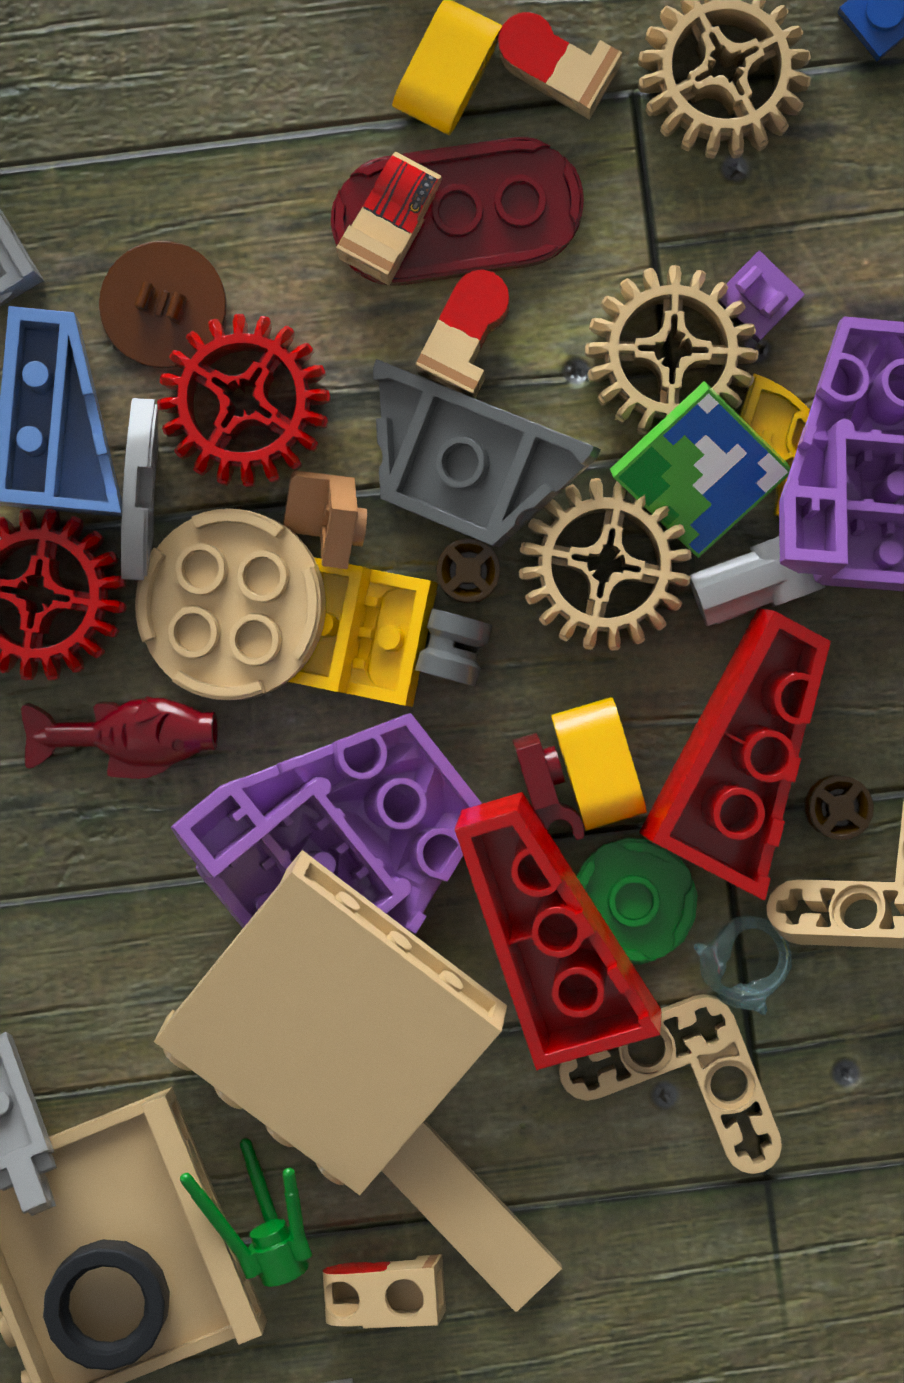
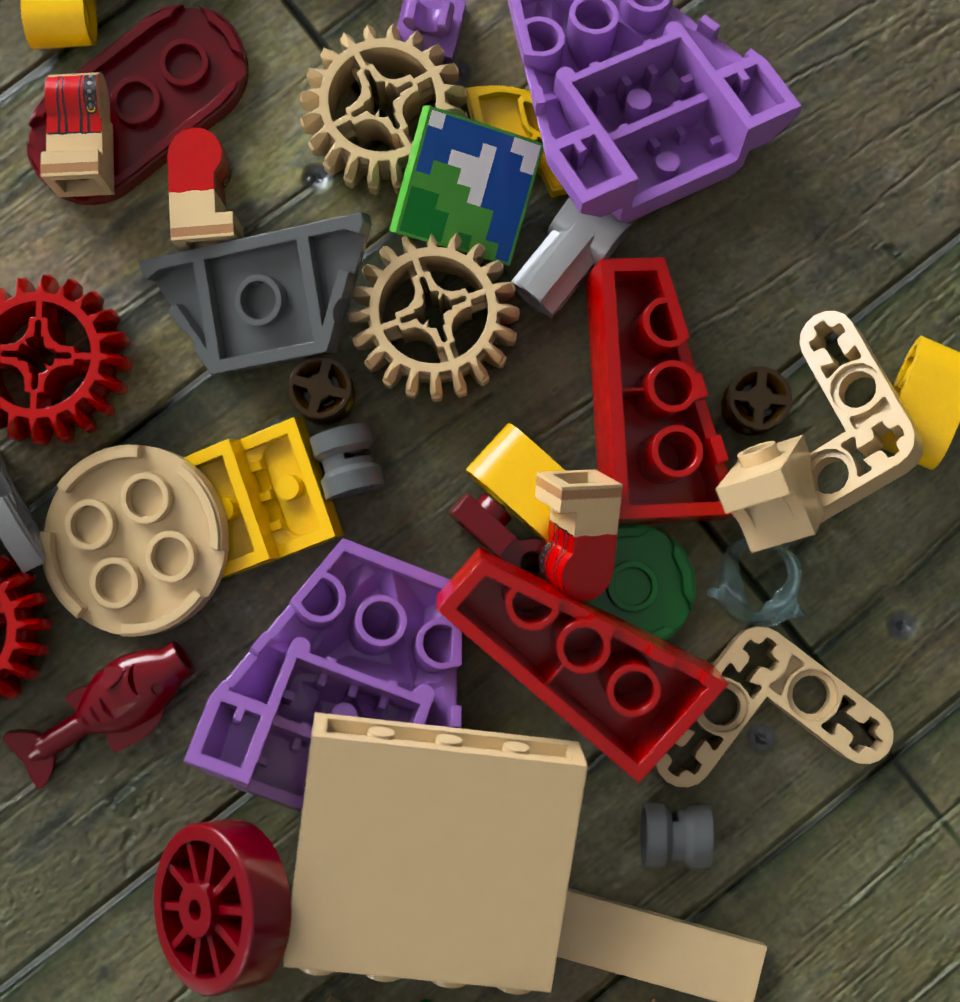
camera: 30 degrees left, 5 degrees down
medium nougat bracket [283,470,367,569] -> none
none -> dark red wheel [154,818,292,996]
none -> leg [535,469,623,602]
none -> dark grey wheel [640,802,714,870]
none -> tan brick [716,435,825,553]

